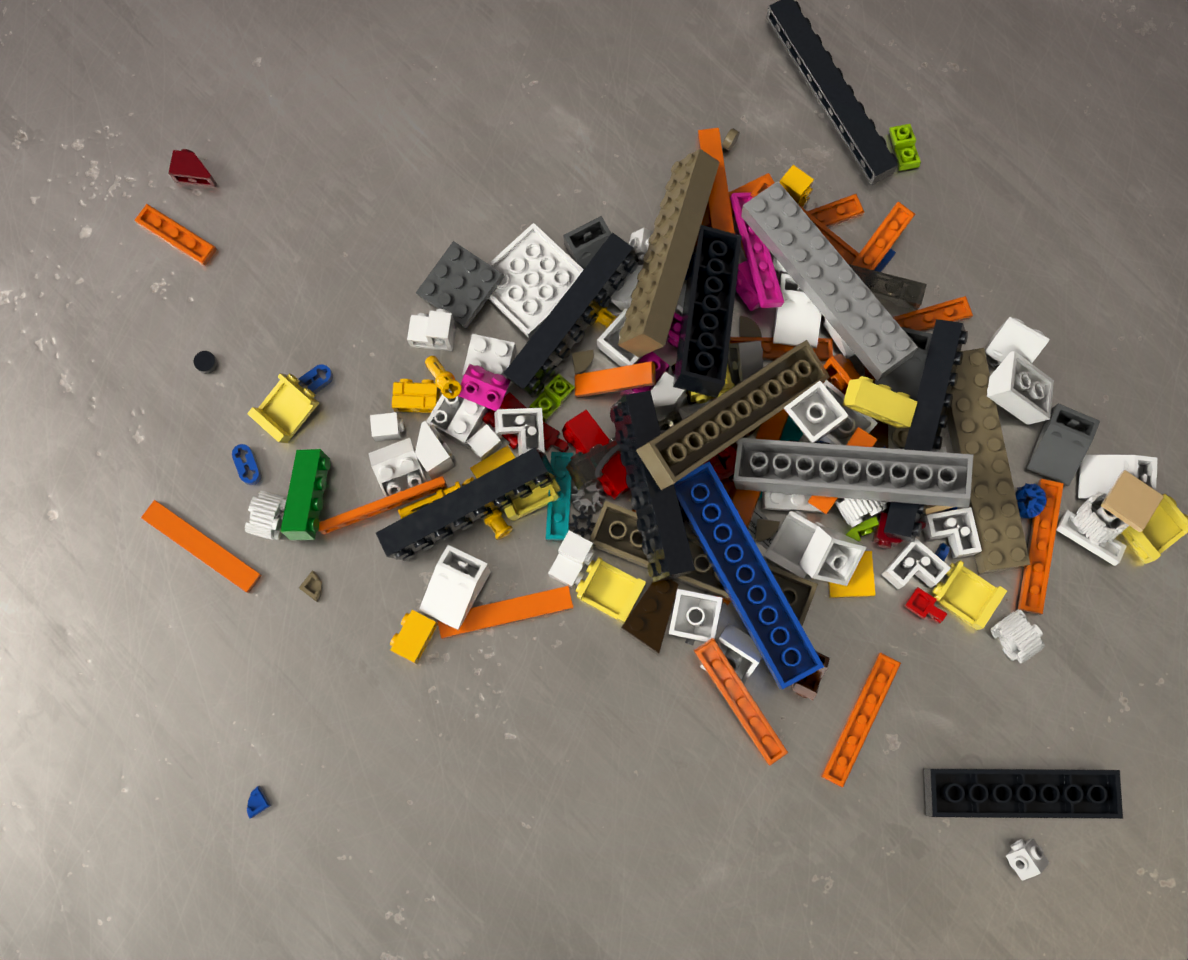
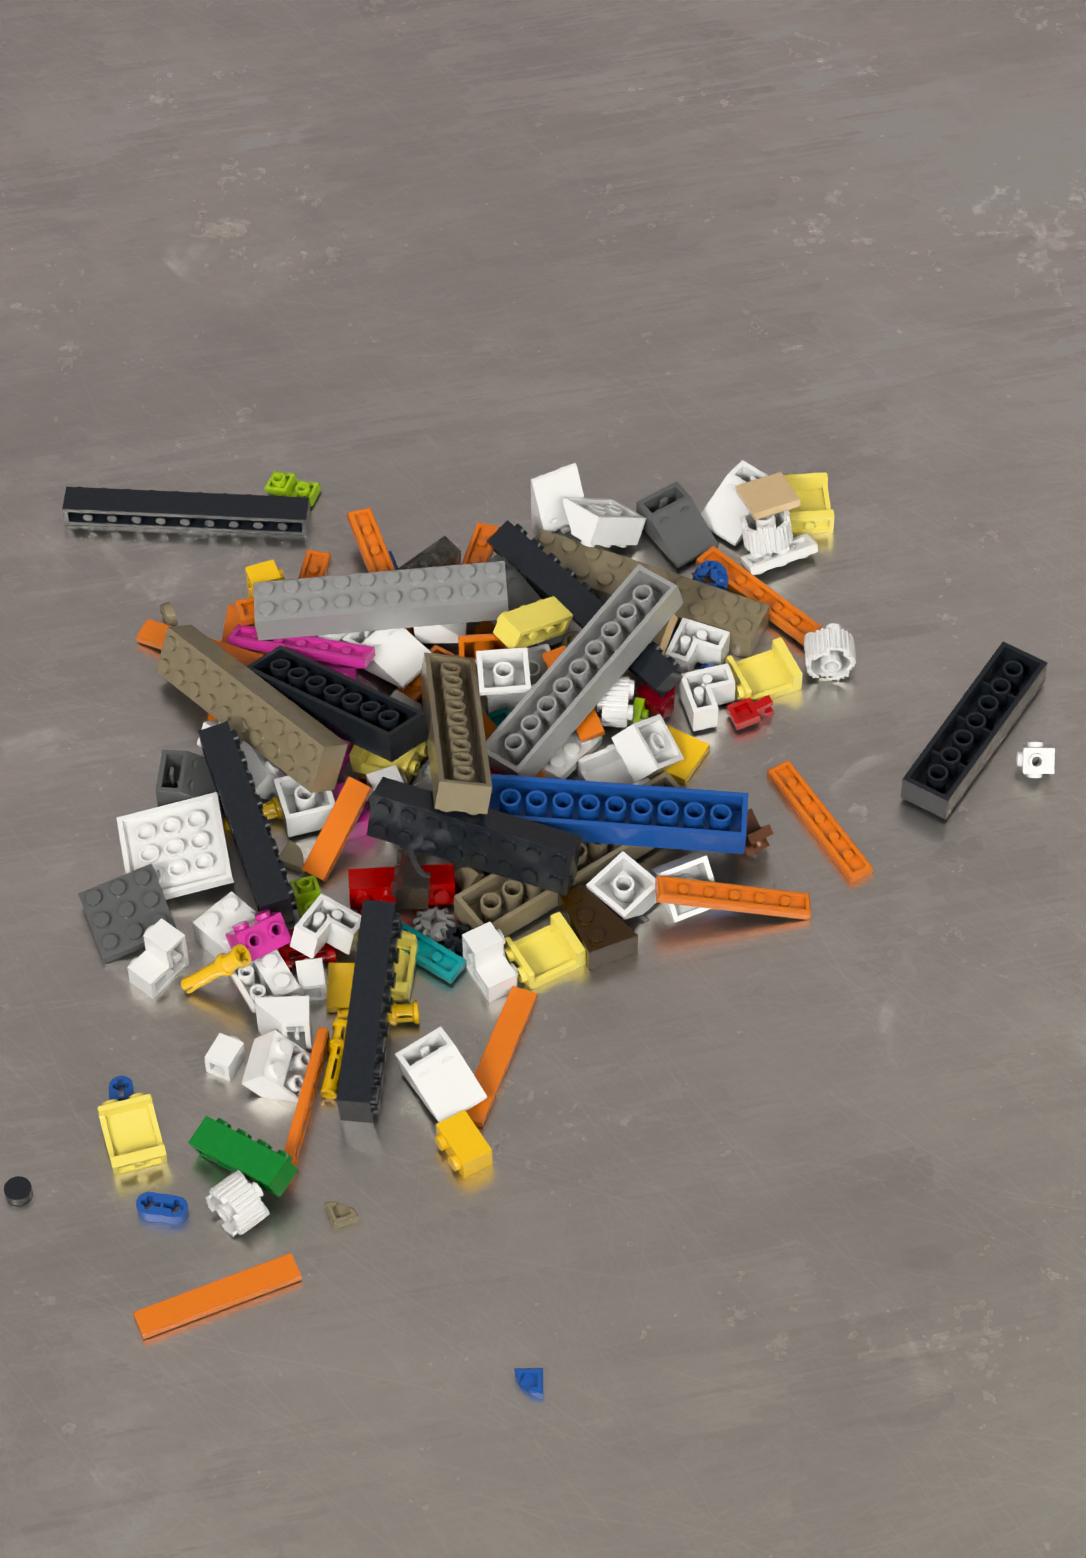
camera: 60 degrees left, 25 degrees down
yellow brick [392,379,440,413] -> none

